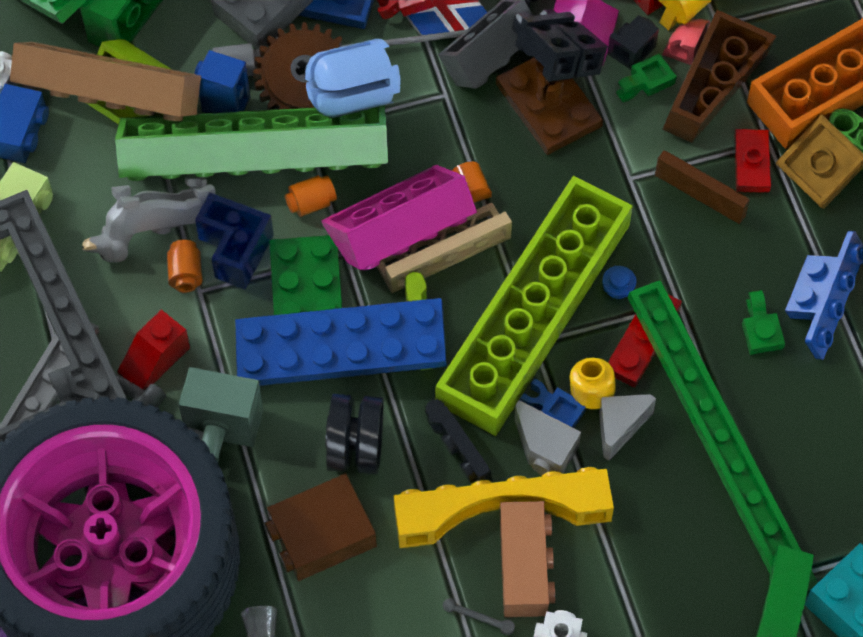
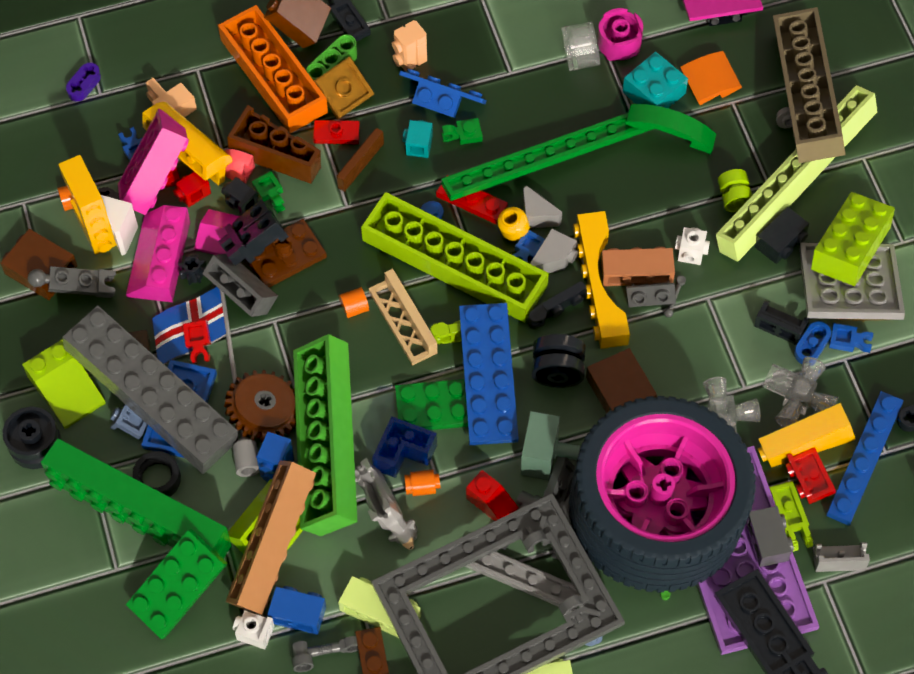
camera: 90 degrees left, 0 degrees up
orange brick [285,175,337,217] -> none
light blue cylinder [305,39,400,118] -> none
dark pink slope [321,165,477,270] -> none
none -> teal brick [403,120,433,158]
none -> dark grey hinge [626,281,676,307]

